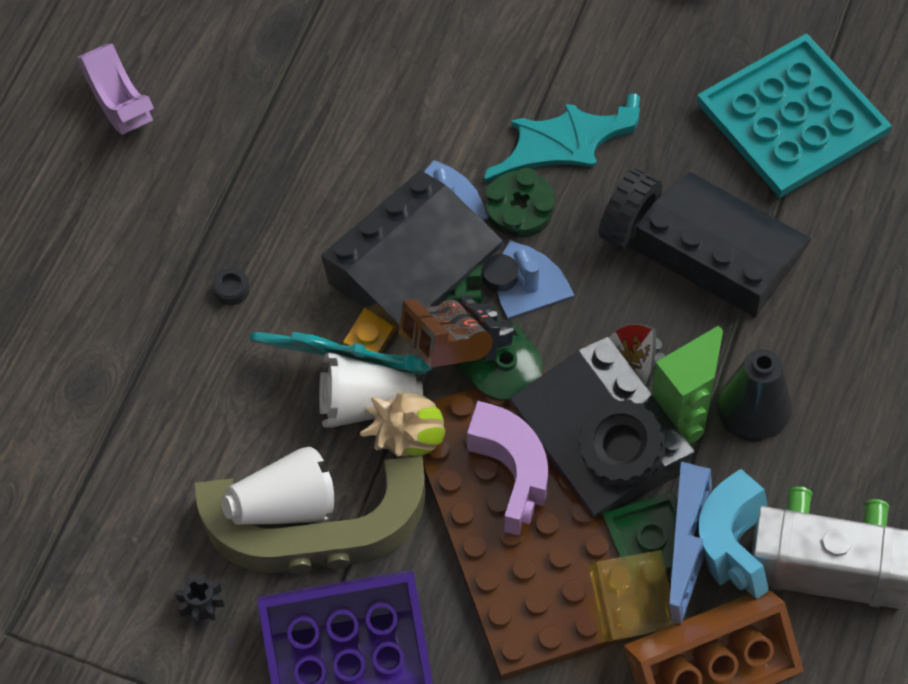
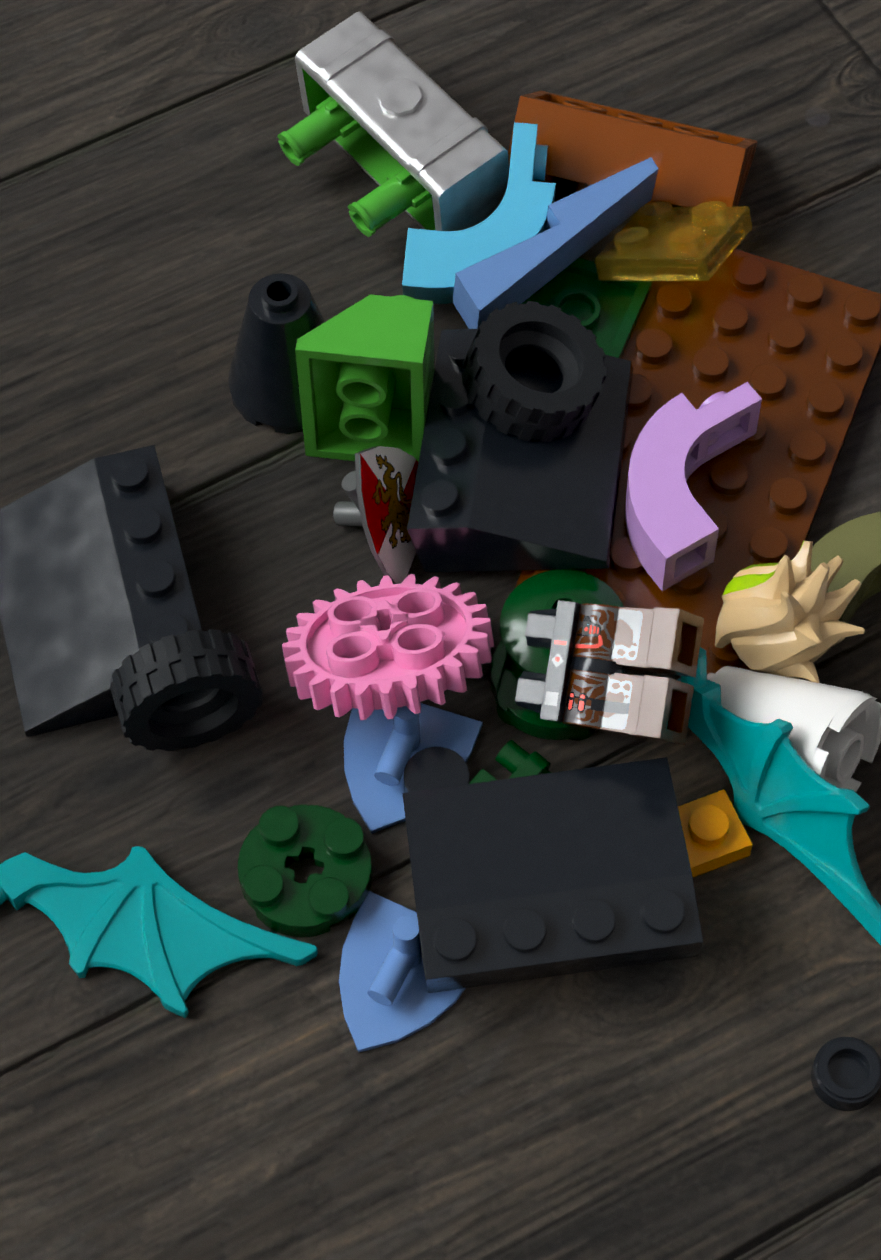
camera: 140 degrees left, 0 degrees up
none -> bright pink gear [282,574,494,720]

